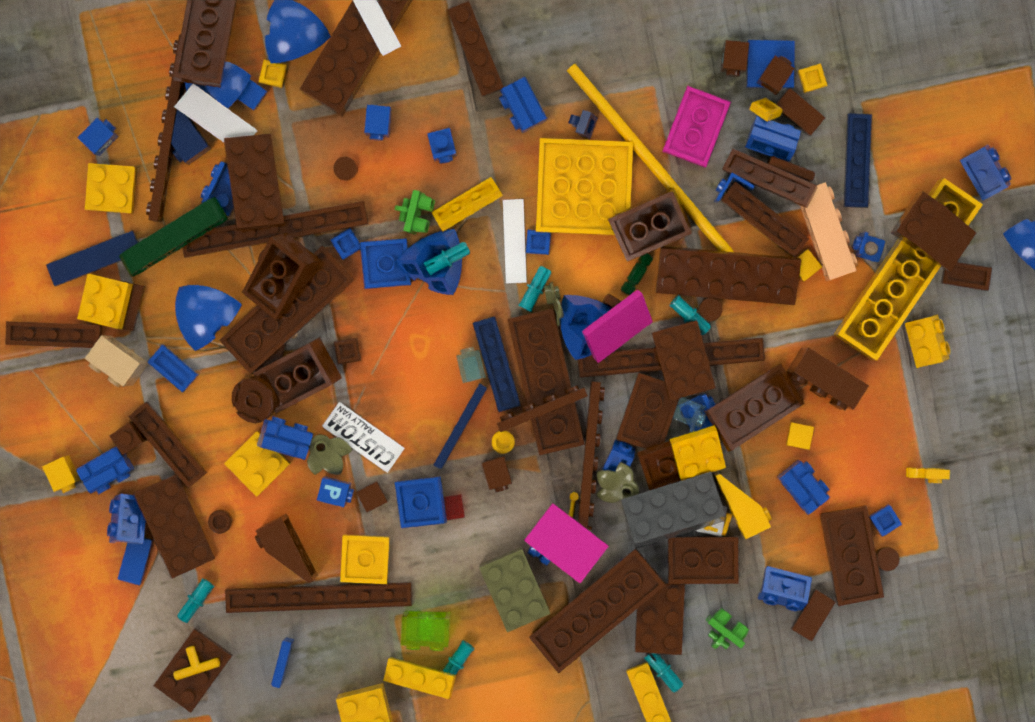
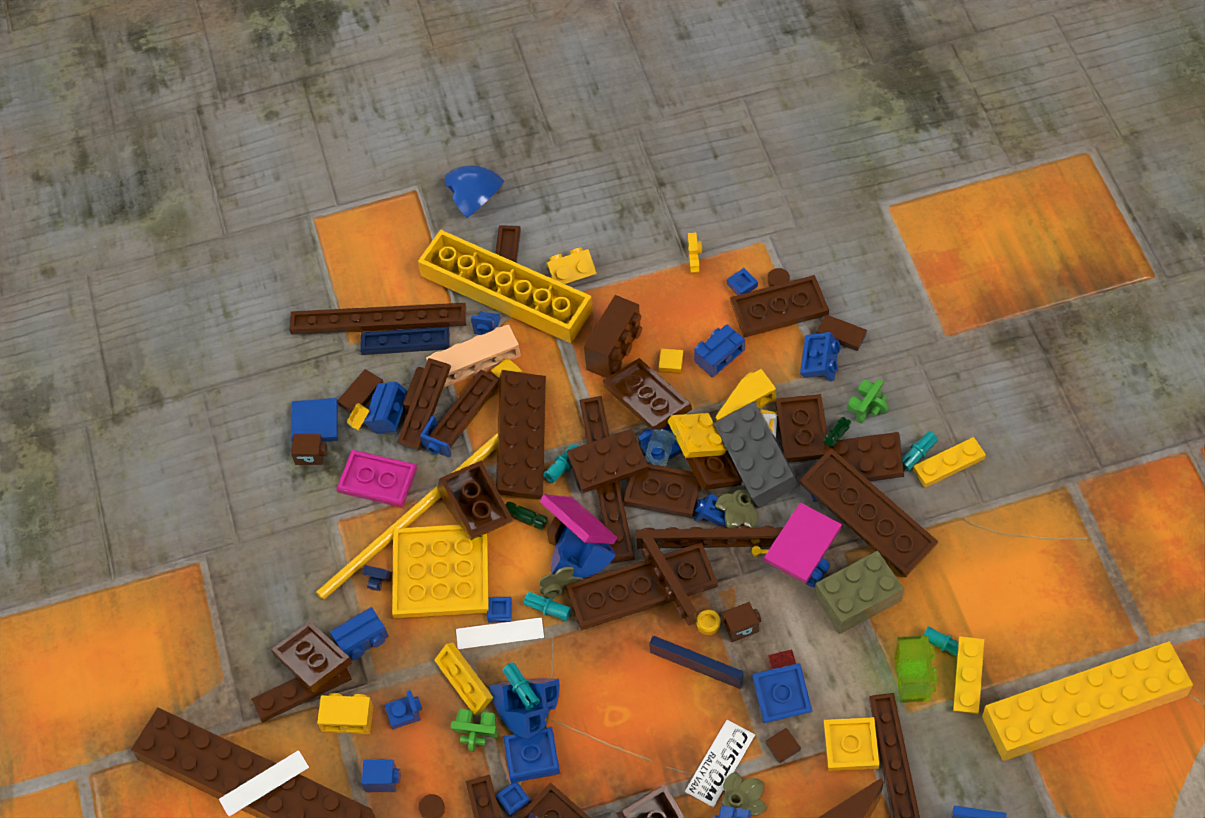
camera: 85 degrees left, 30 degrees down
blue brick [317,476,354,507] -> none
reddish brown tile [334,338,361,365] -> none
clear light blue brick [456,347,486,383] -> none
dark blue tile [473,316,521,412] -> none
reddish brown tile [698,298,722,321] -> none
reddish brown brick [756,56,795,95] -> none
yellow tile [797,63,828,93] -> none
reddish brown slope [891,191,976,272] -> none
blue bracket [960,144,1011,201] -> none
none -> reddish brown plate [271,621,352,693]
none -> reddish brown plate [290,302,467,335]
none -> yellow brick [317,693,374,734]
none -> dark green axle [823,417,851,447]

